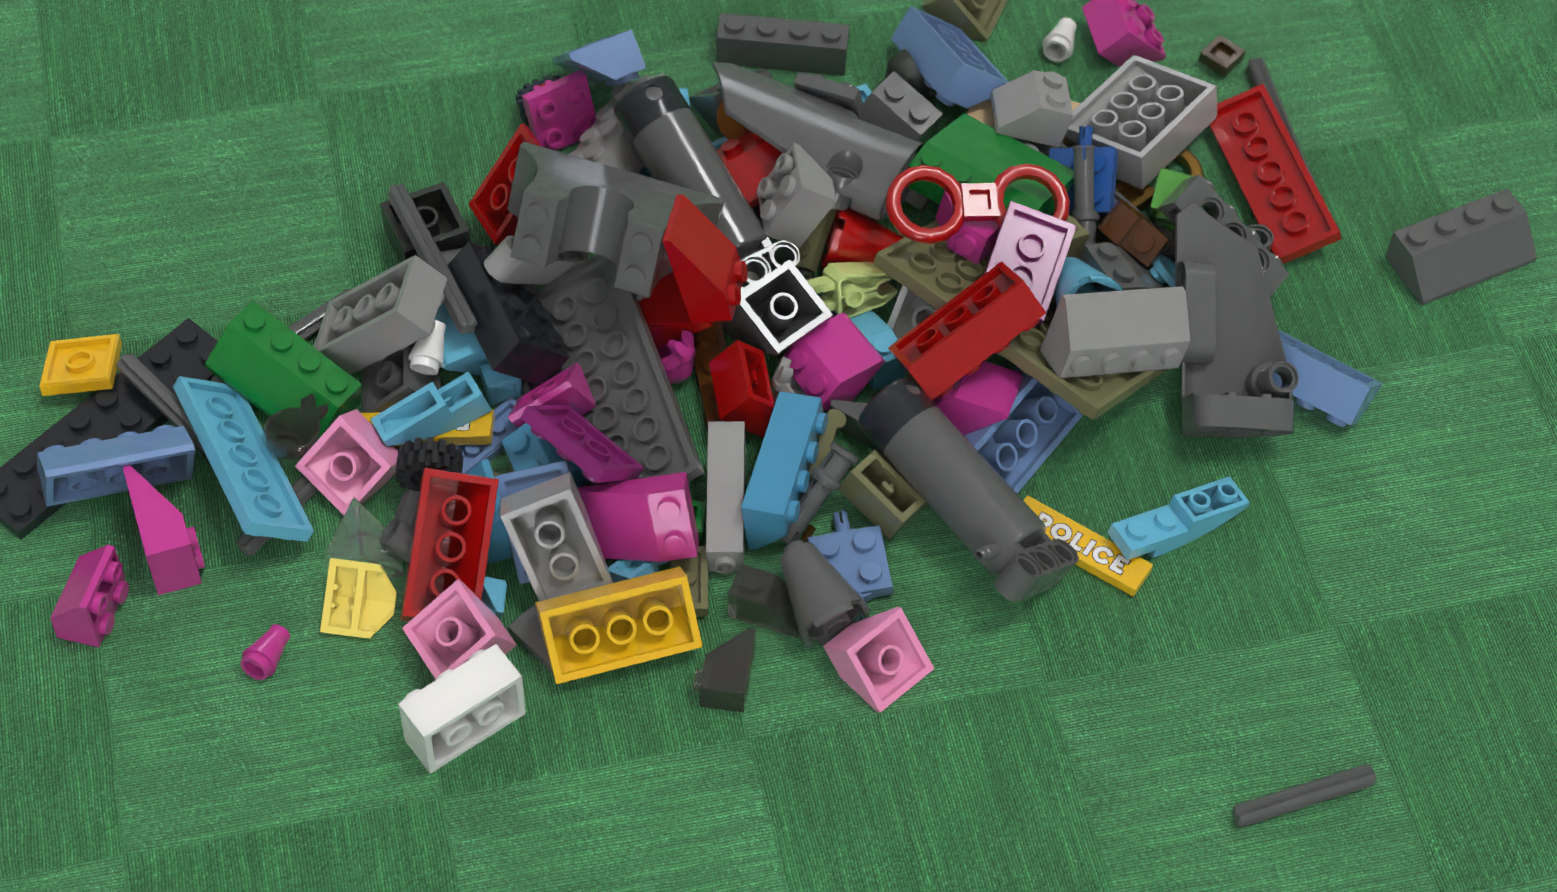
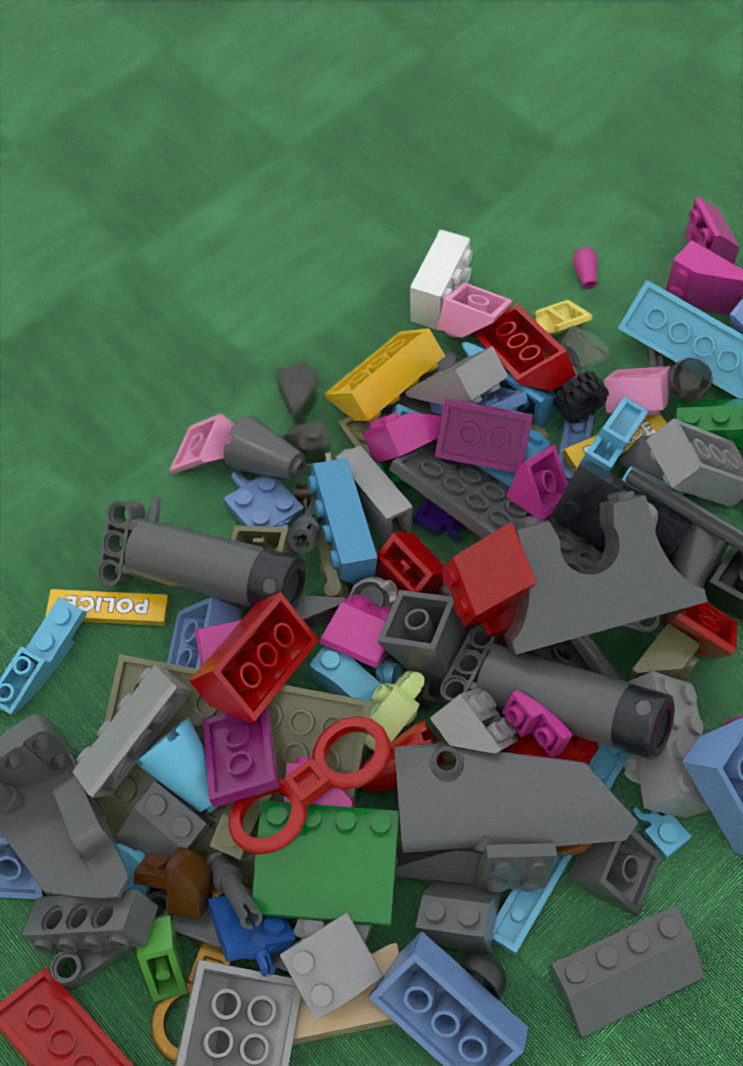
camera: 155 degrees right, 5 degrees up
white cone [408,320,446,375] -> none
none -> dark pink slope [502,690,573,758]

